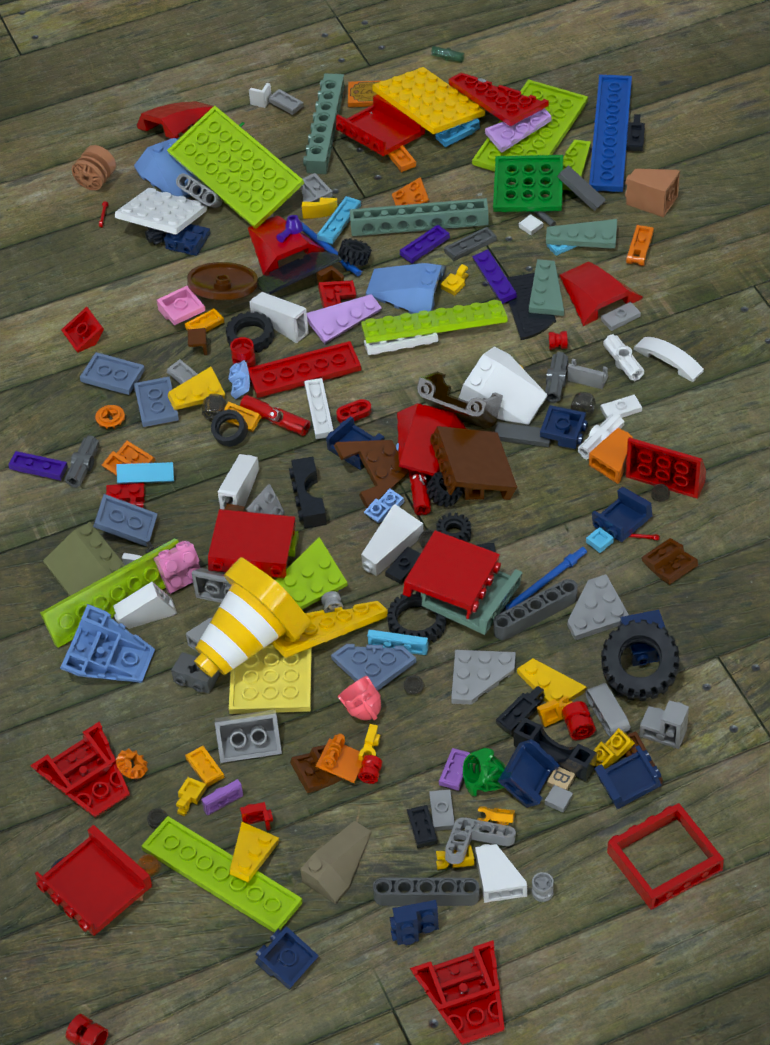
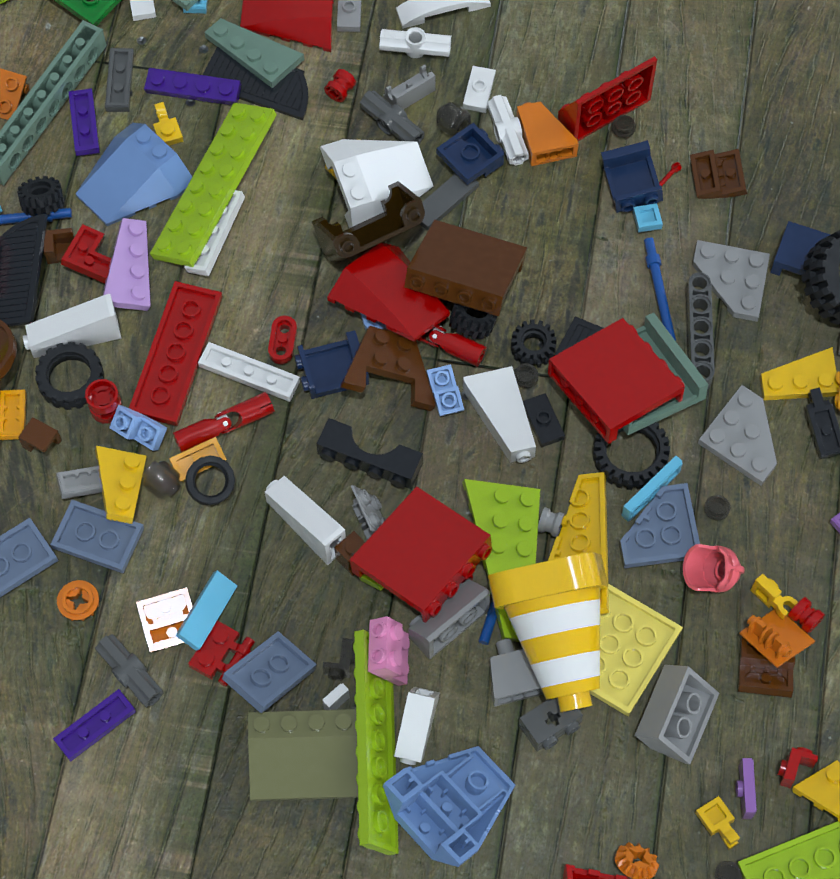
camera: 60 degrees left, 15 degrees up
light orange plate [185,746,224,787] -> none

